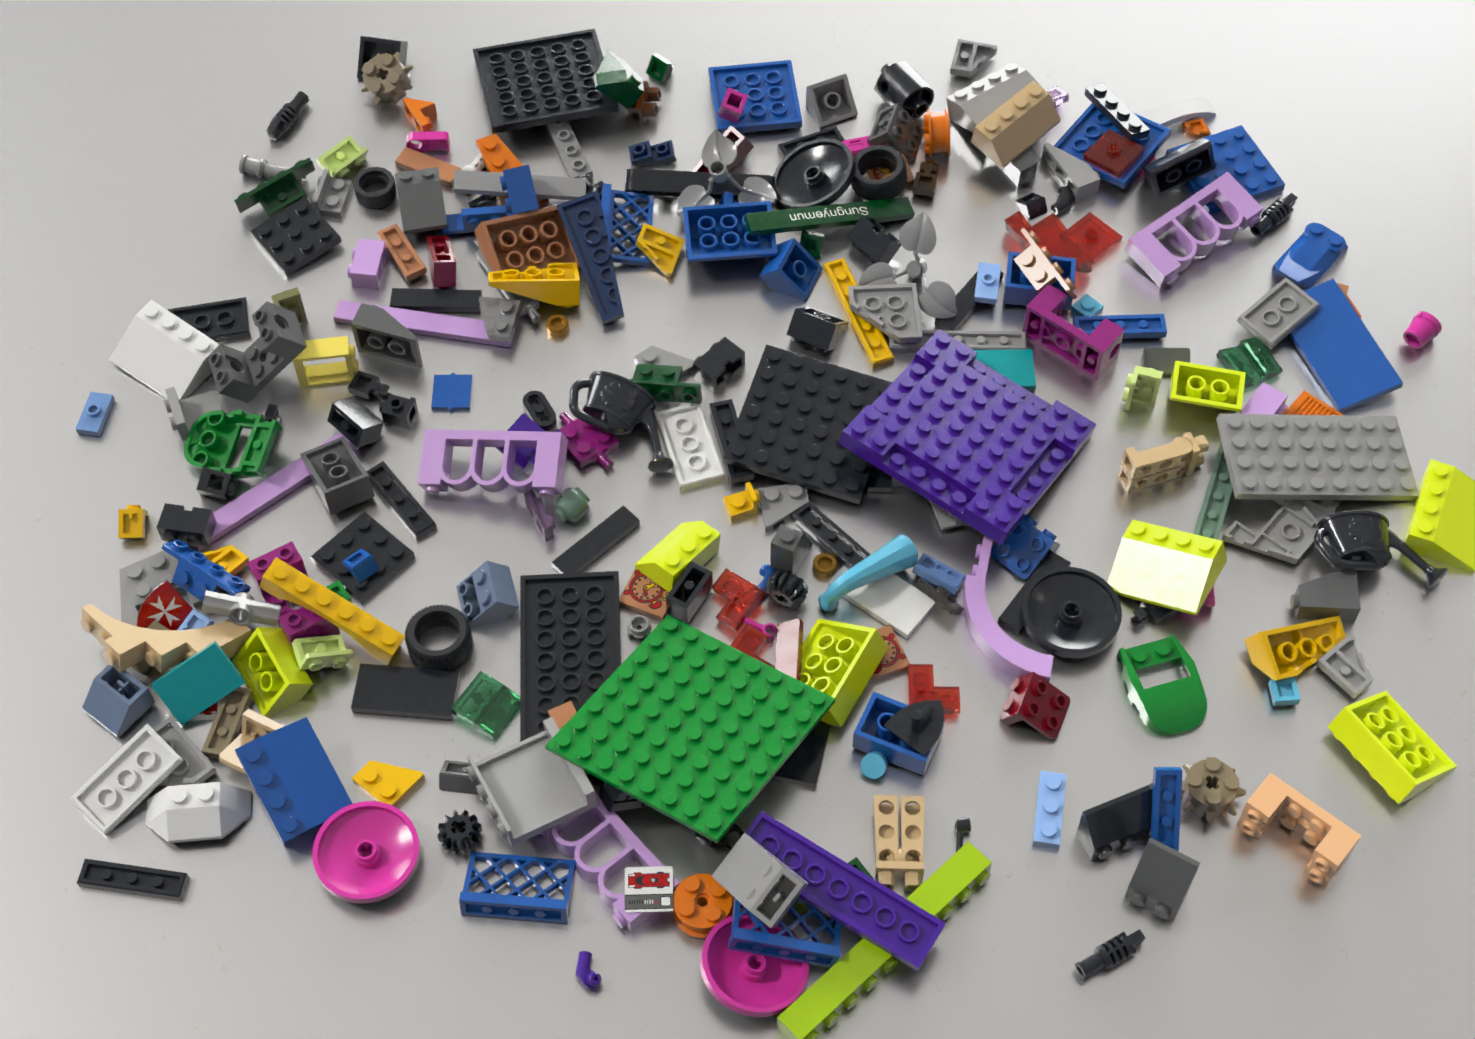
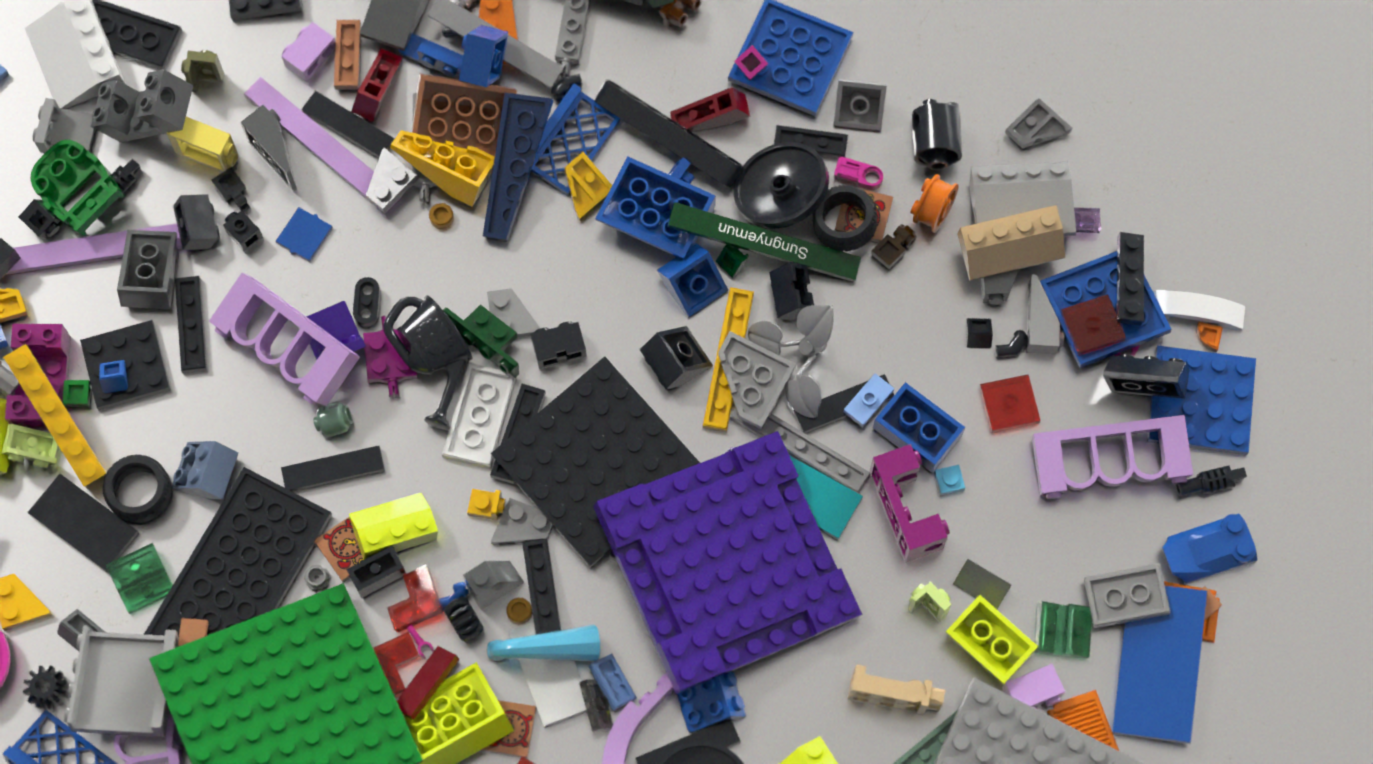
camera: 30 degrees right, 15 degrees up
clear purple plate [524,490,556,542] -> none
dark blue slope [628,140,677,166] -> none
light grey plant [676,130,777,218] -> none
dark grey bracket [868,103,923,162] -> none
clear red slope [1005,211,1092,273] -> none
bracket [1013,227,1078,300] -> none
blue plate [1073,314,1167,339] -> none
dark pink piece [1403,311,1442,349] -> none

